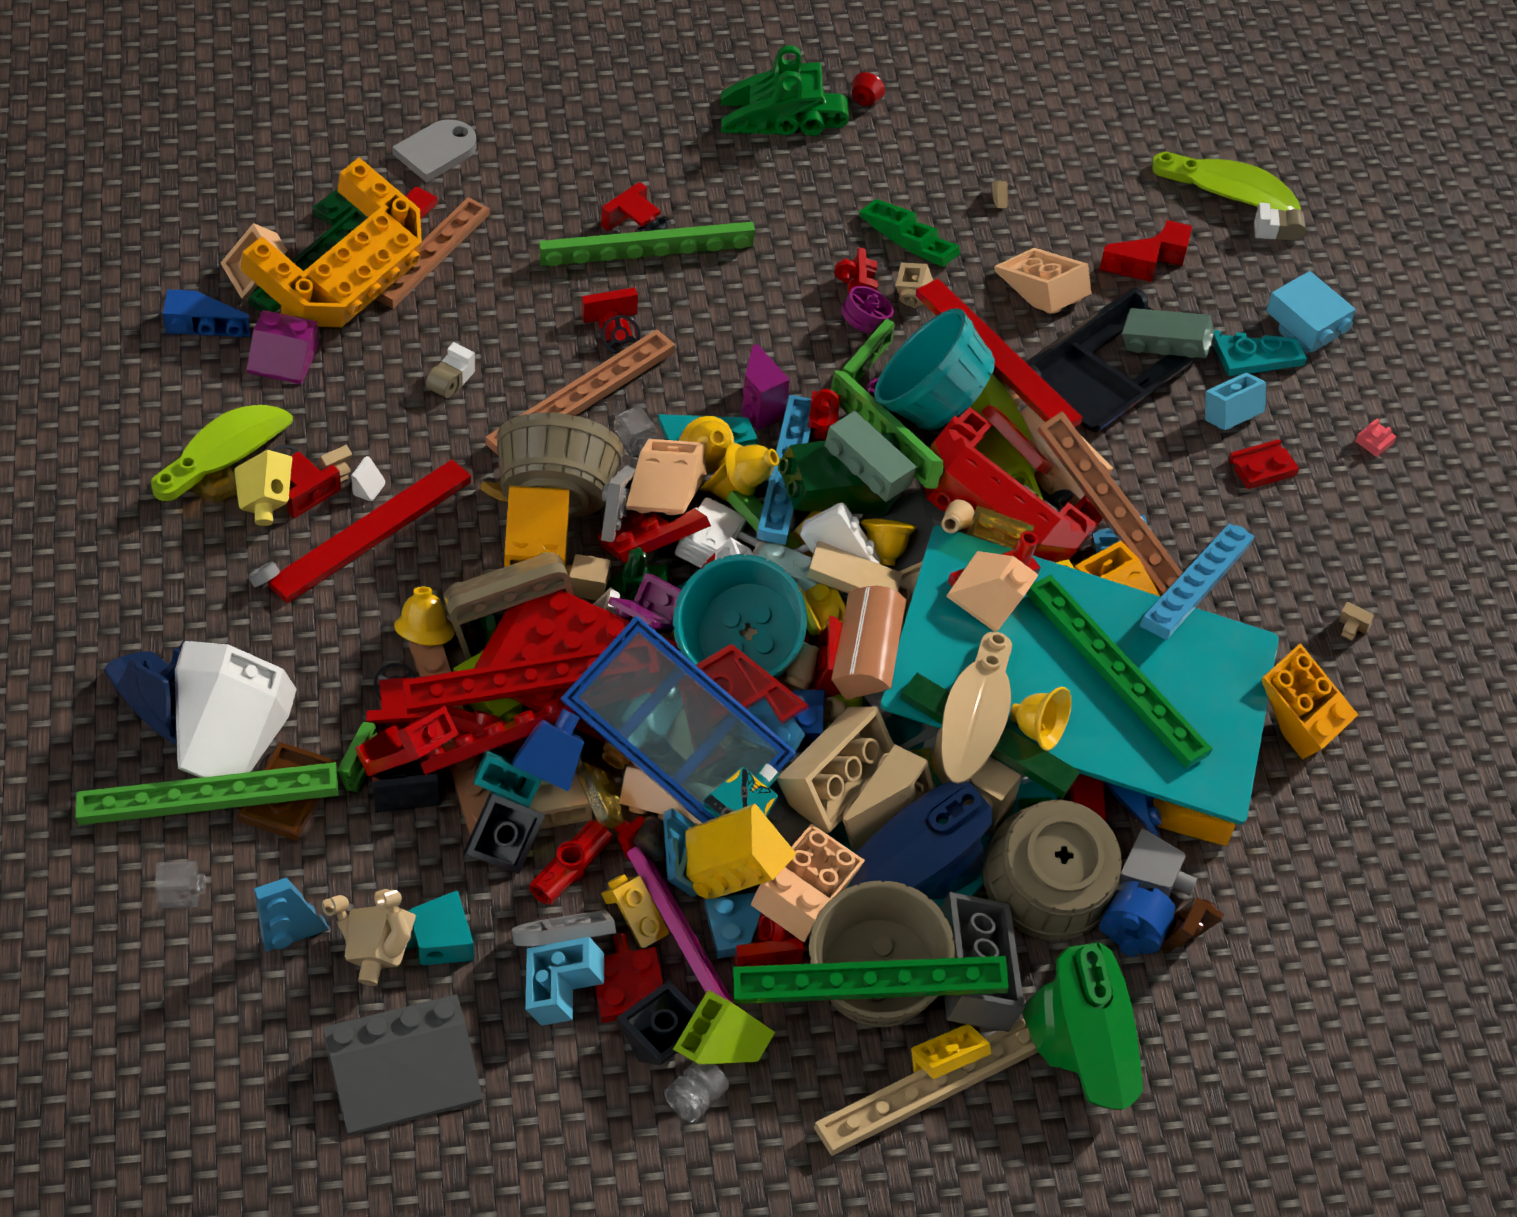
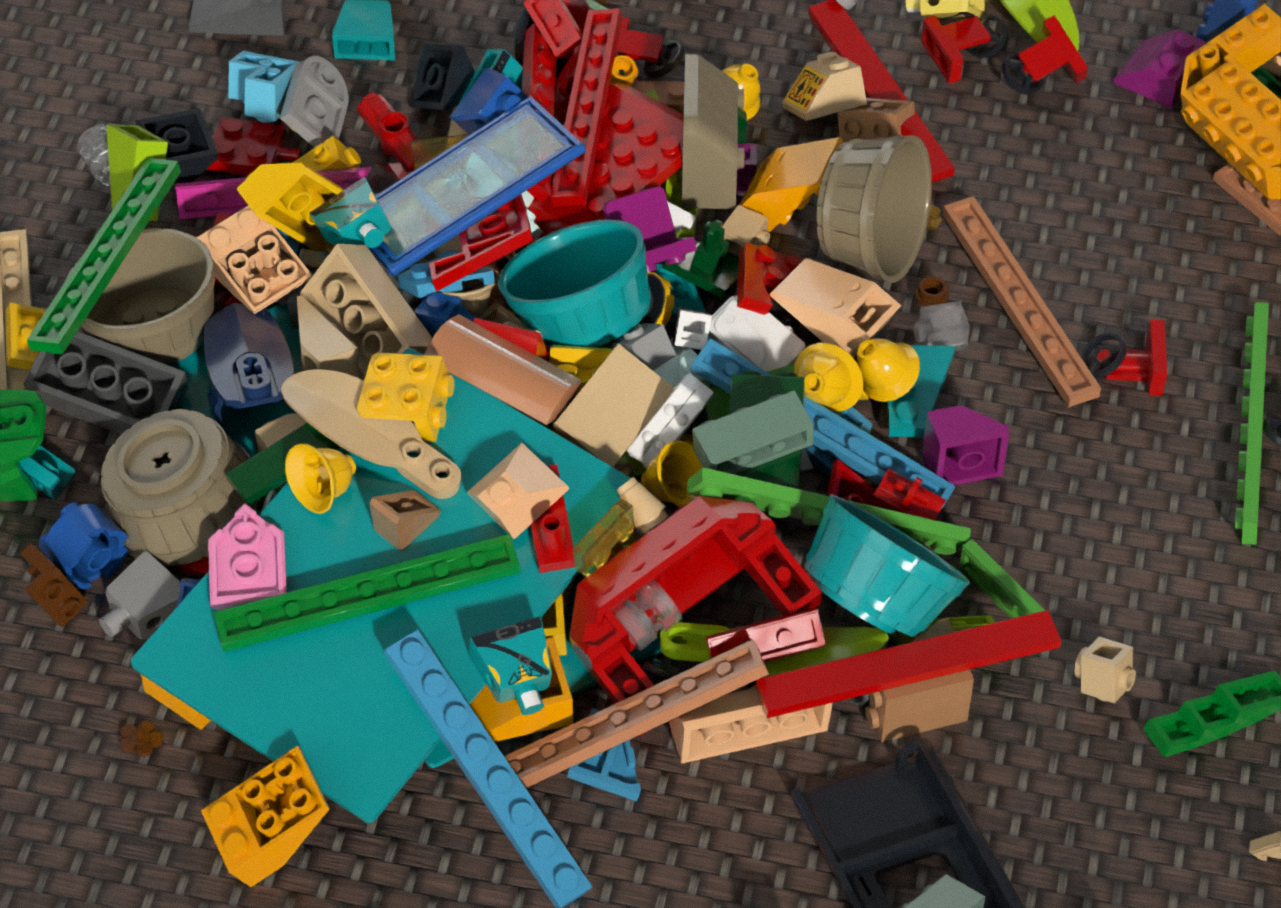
camera: 115 degrees right, 0 degrees up
tan tile [317,445,352,482] -> none
white slope [351,456,385,501] -> none
leg [426,342,475,398] -> none
light grey wing [601,457,639,542] -> none
red hips [834,247,878,294] -> none
magenta wheel [841,286,894,334] -> none
light nougat slope [994,248,1092,314] -> none
none -> reddish brown plant [120,721,163,757]
none -> bright pink tile [208,504,287,611]
none -> yellow bracket [357,353,454,442]
none -> medium nougat slope [369,490,441,552]
none -> teal torso [468,616,552,715]
none -> tan slope [782,52,867,121]
none -> medium nougat bracket [837,98,915,141]
none -> red piece [1002,15,1088,95]

